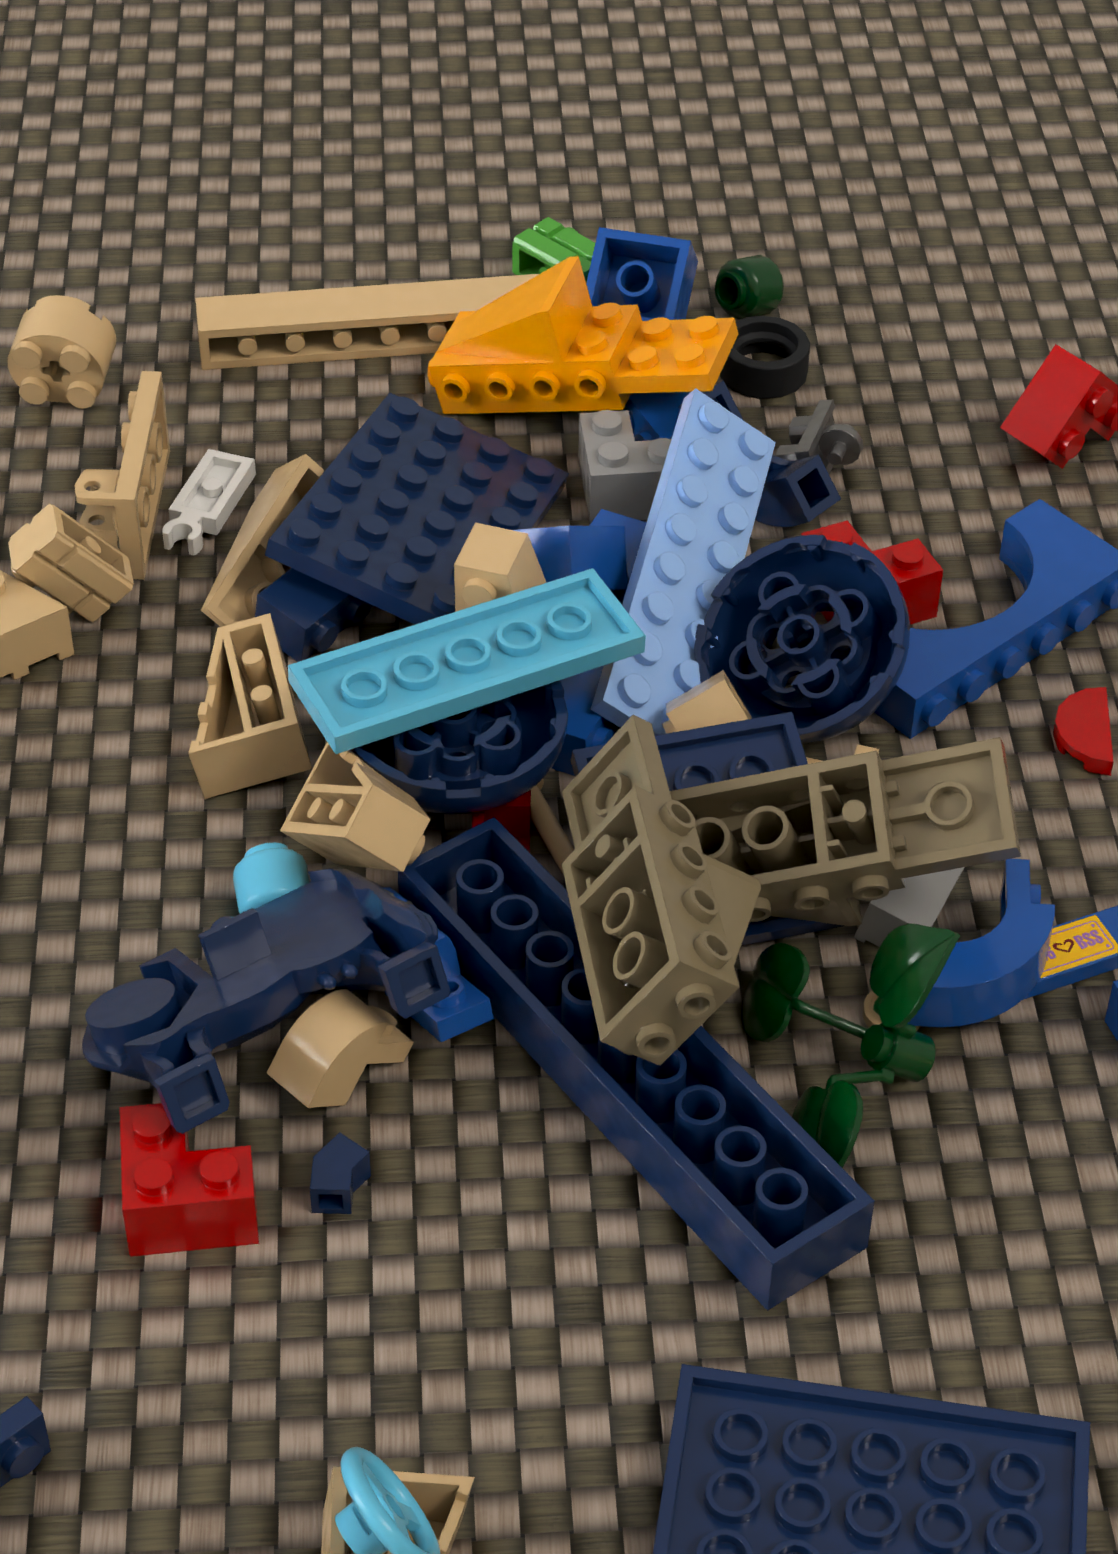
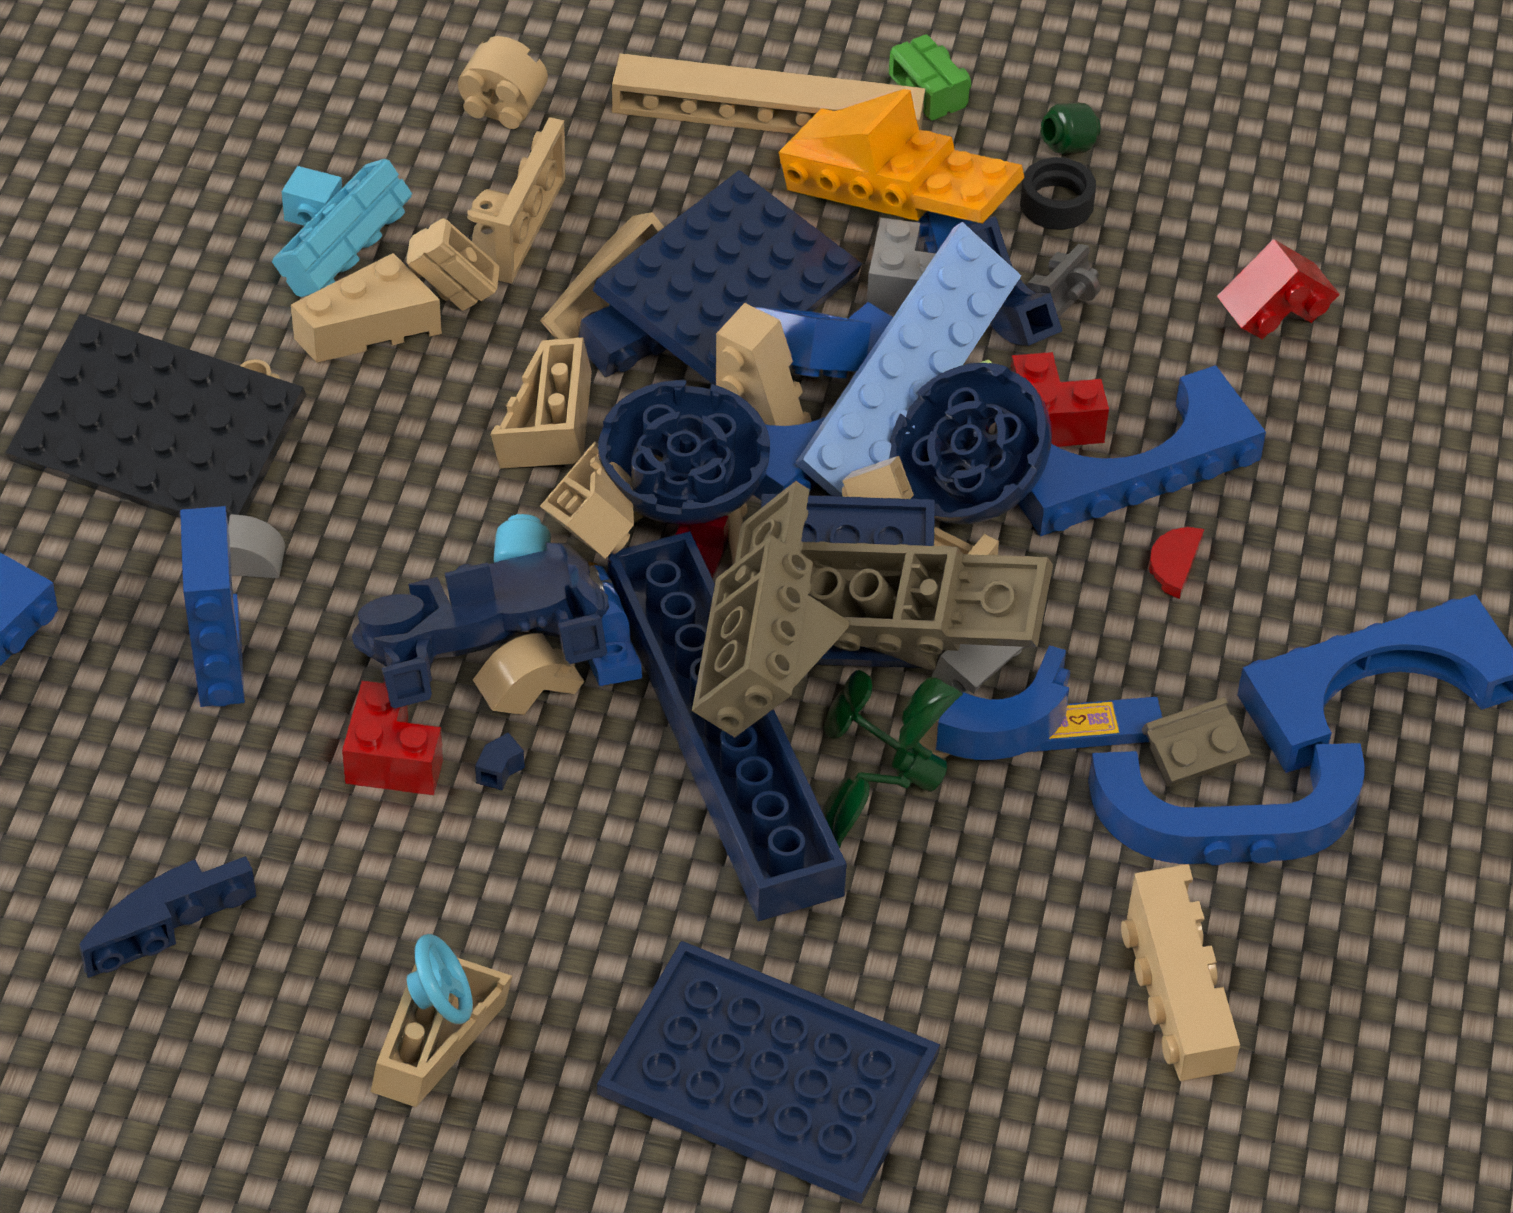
camera: 15 degrees right, 5 degrees up
white plate [162,449,256,555] -> none
medium azure plate [288,568,646,755] -> none
blue brick [586,227,698,321] -> none

